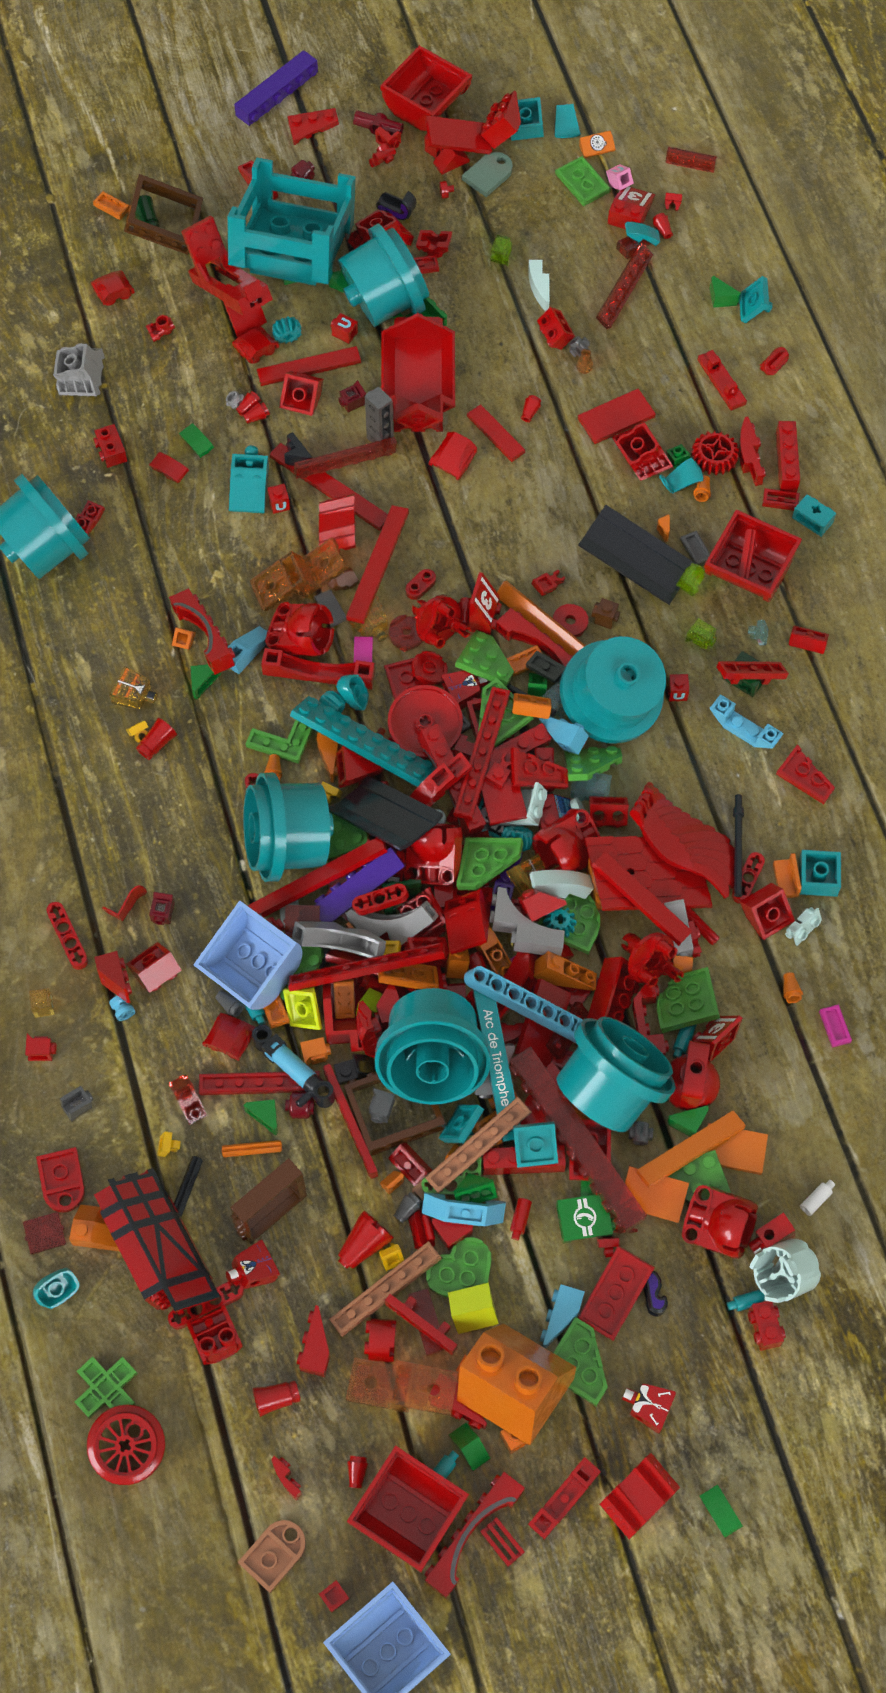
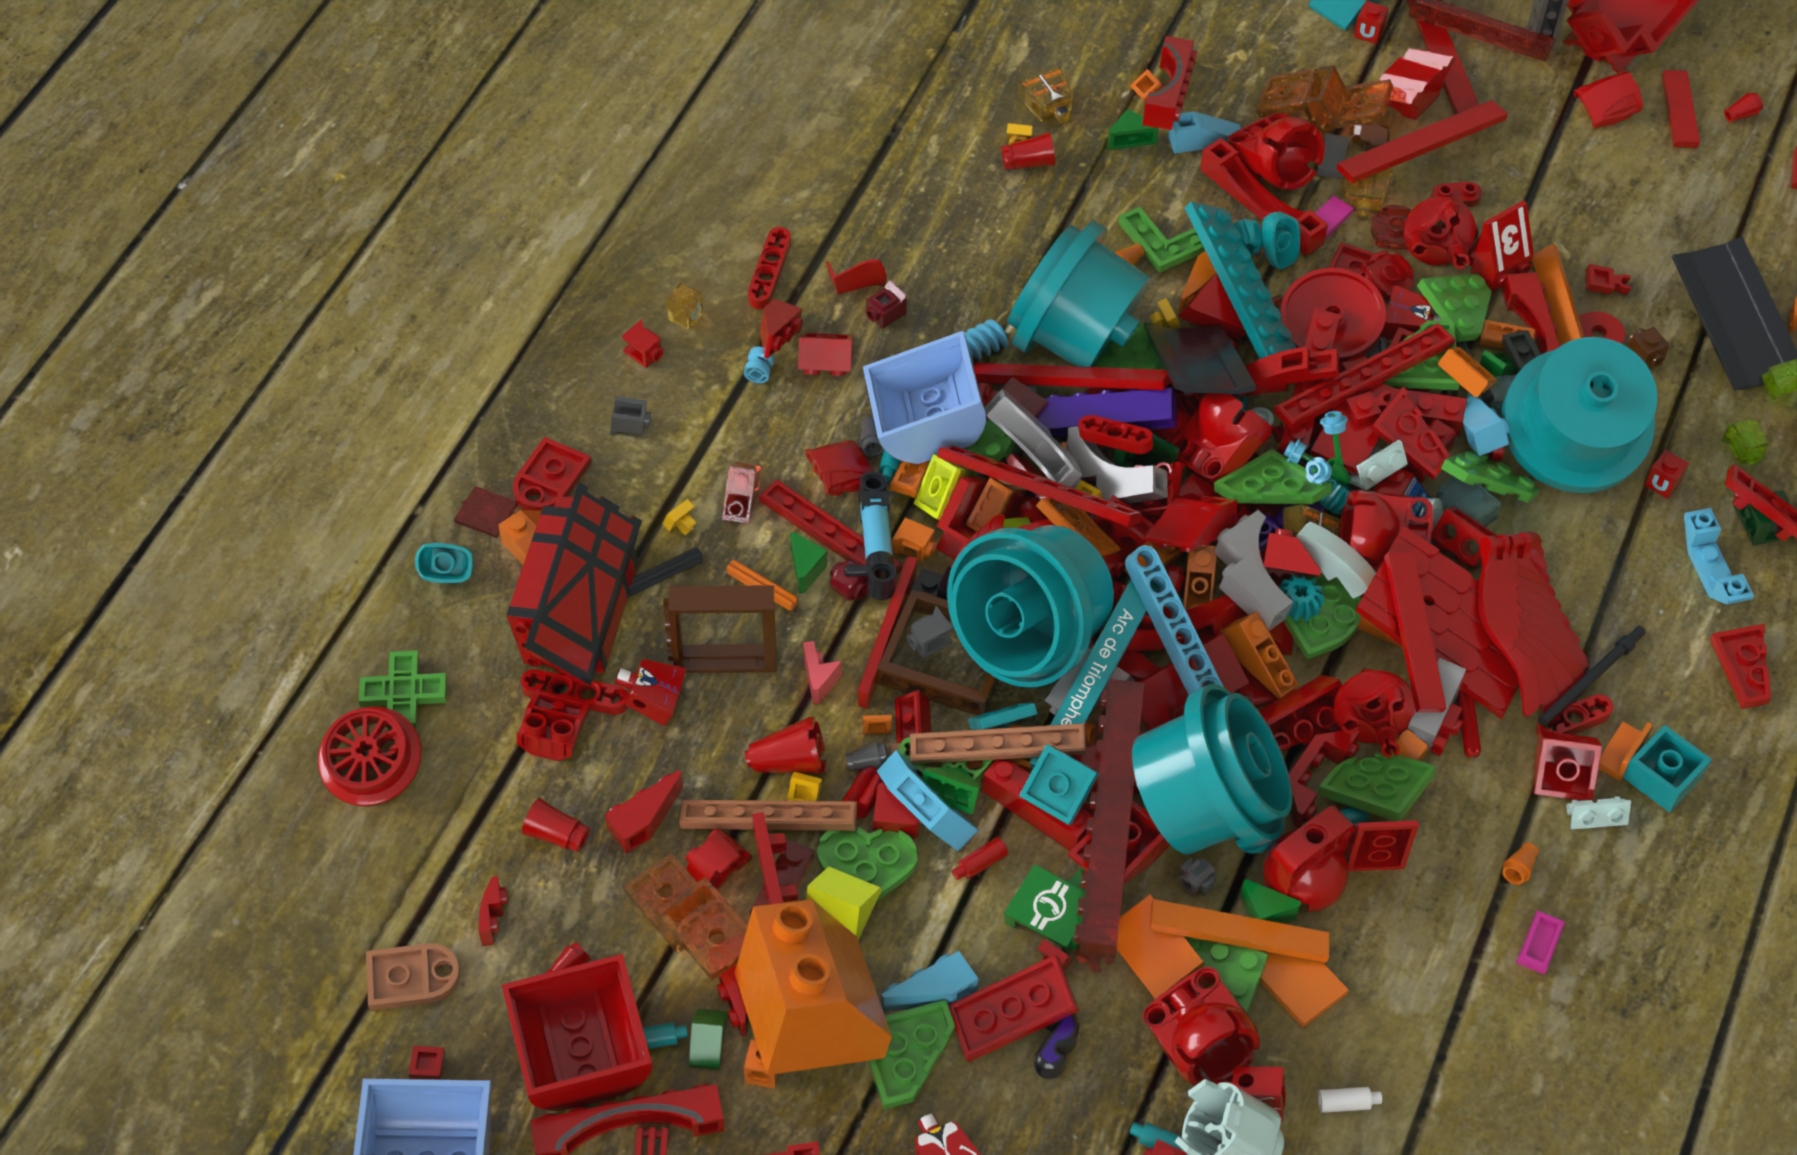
camera: 40 degrees right, 10 degrees down
none -> coral slope [803,641,842,705]
none -> medium azure piece [964,319,1008,363]
none -> medium azure plant [1284,411,1352,485]

